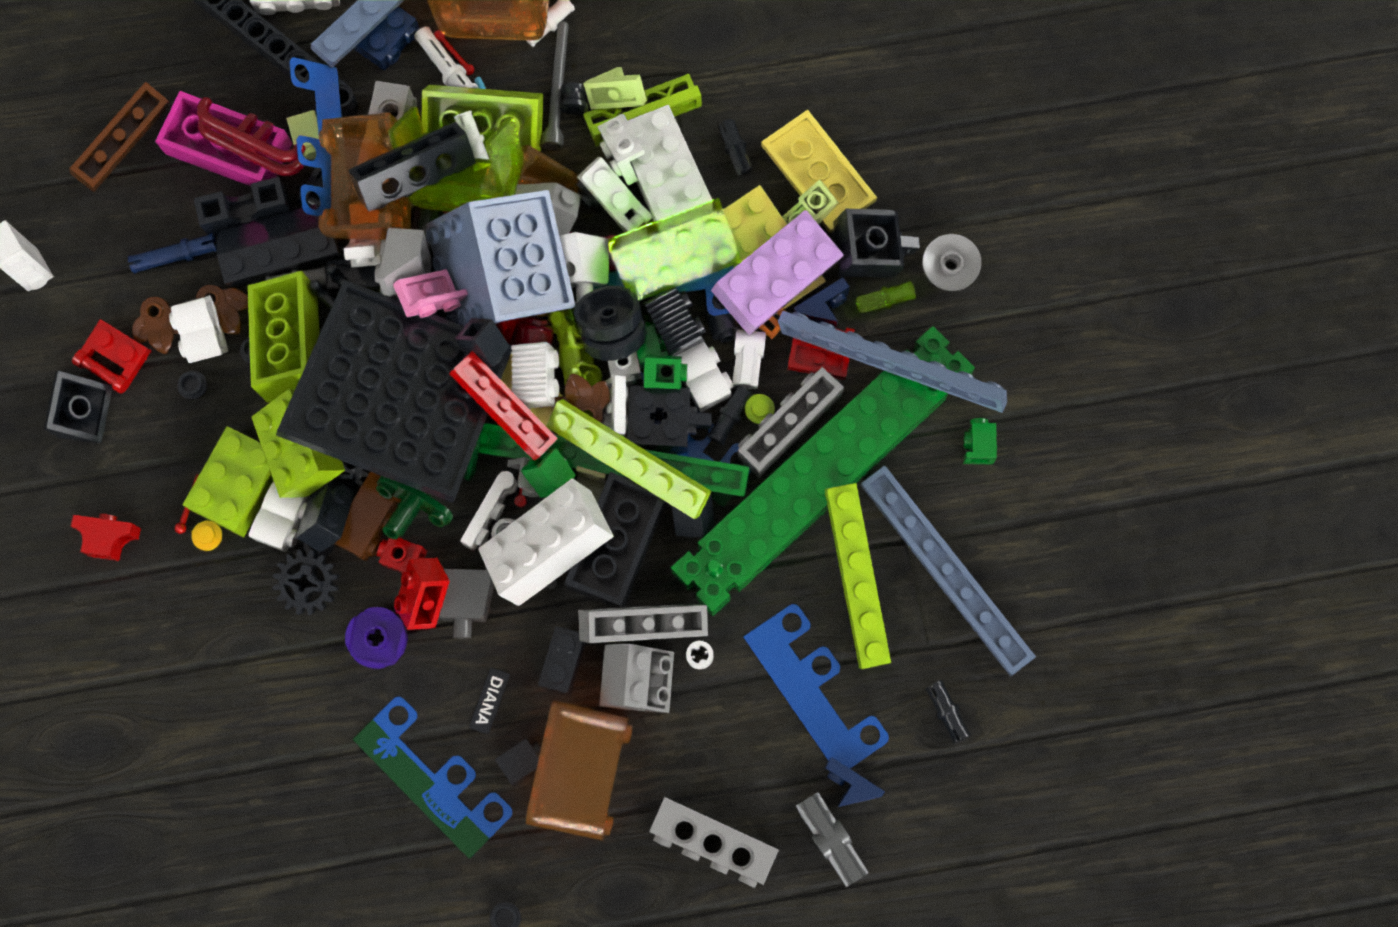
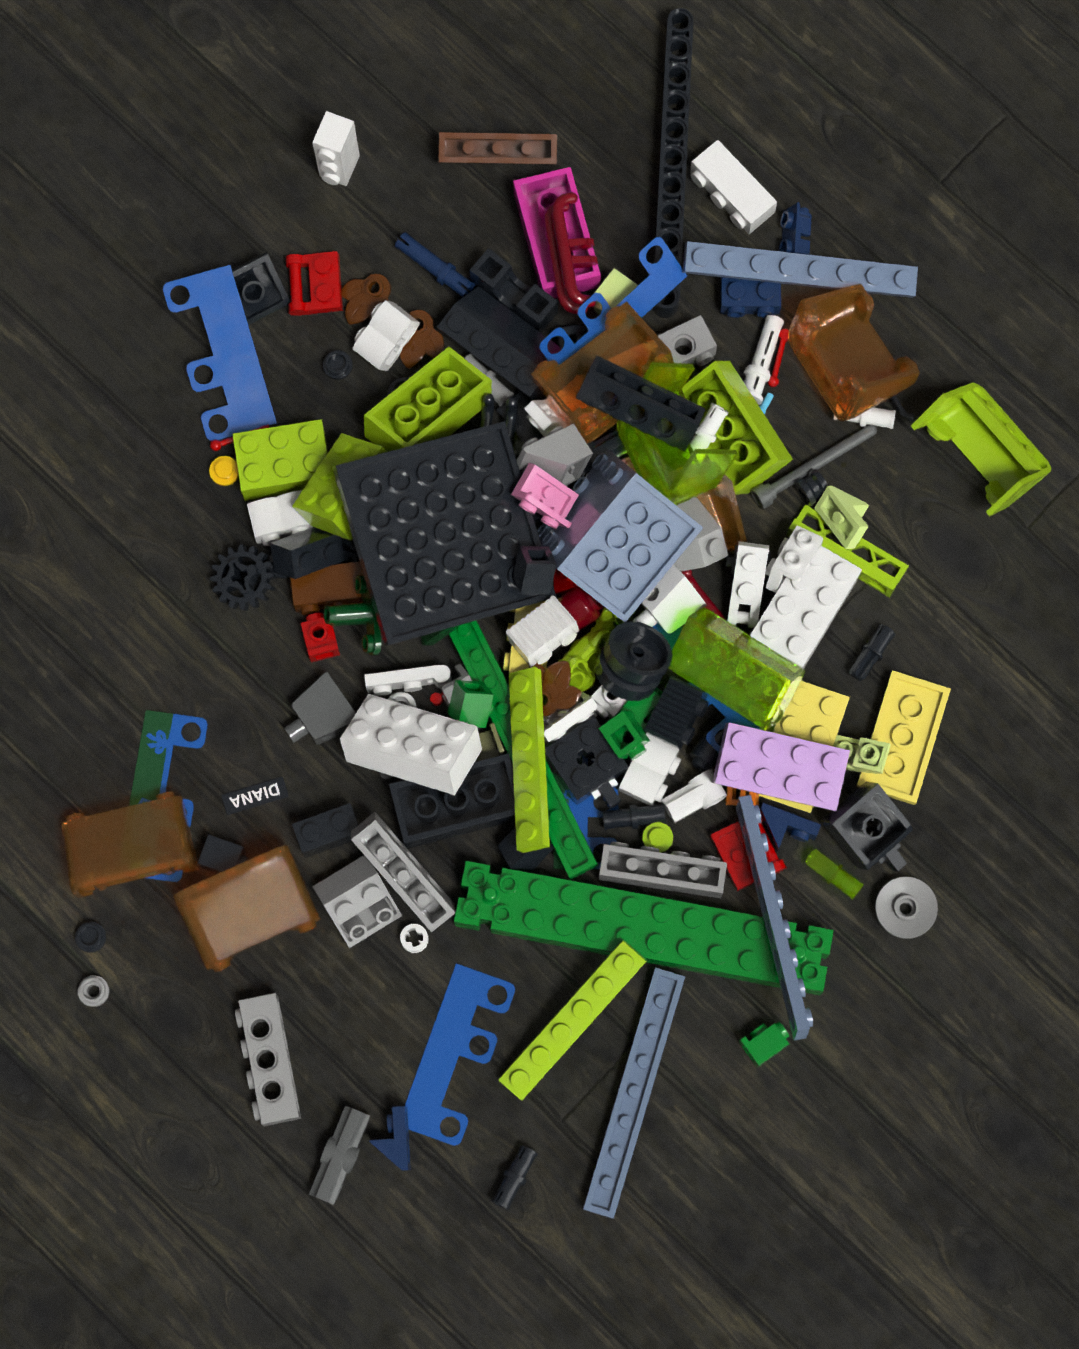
camera: 50 degrees right, 0 degrees up
red brick [71,514,141,561] -> none
dark purple plate [345,607,408,669] -> none
red brick [394,558,450,630] -> none
plate [449,351,558,461] -> none
none -> clear orange windscreen [61,792,199,898]
none -> blue piece [163,265,277,441]

